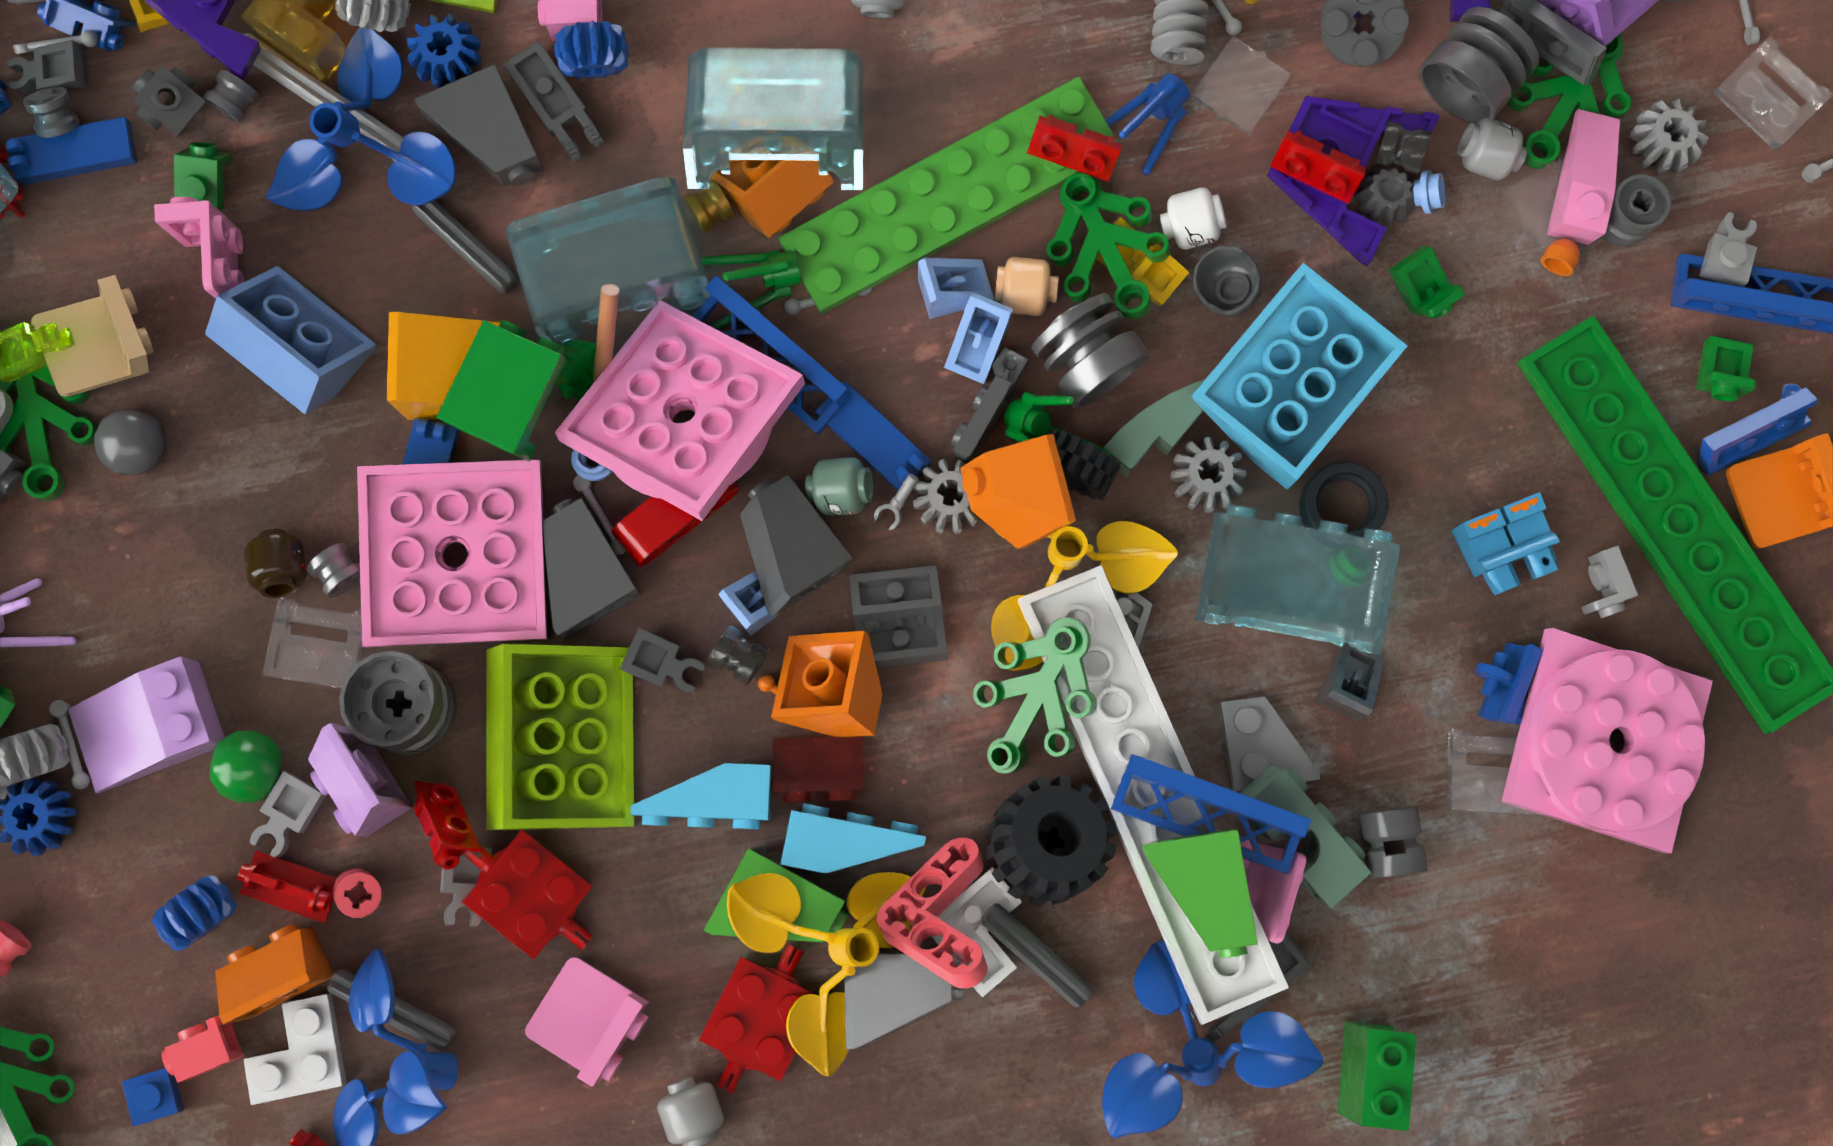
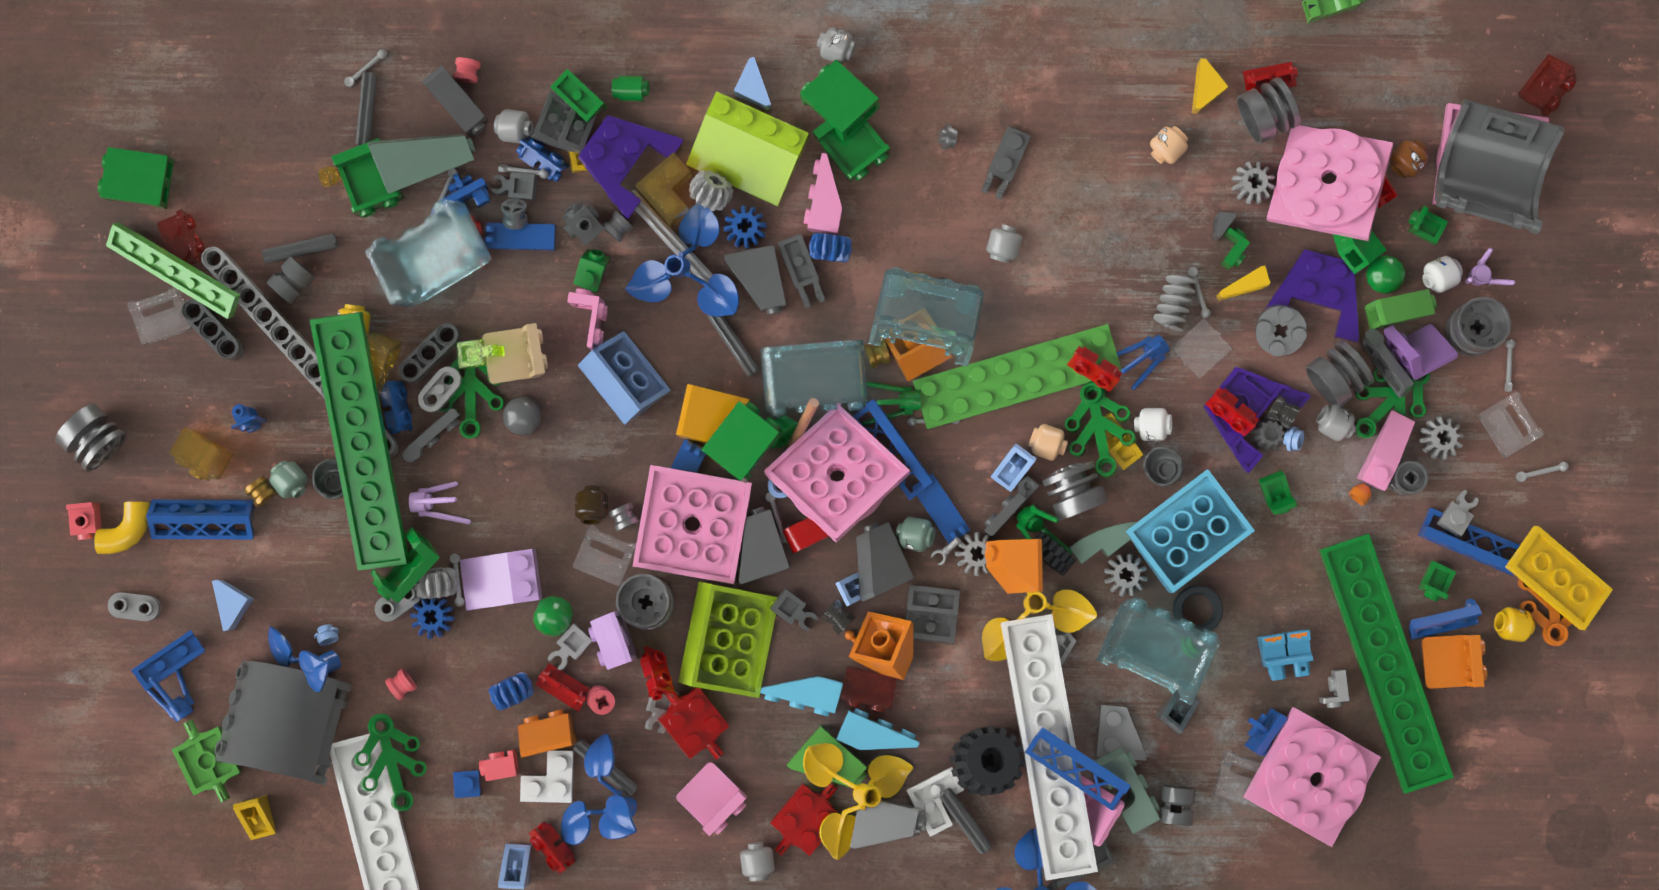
camera: 20 degrees right, 5 degrees up
coral beam [877,838,988,988] -> none
light blue slope [918,258,994,319] -> none
plant [973,617,1097,774] -> none
bright green slope [1141,828,1258,958] -> none

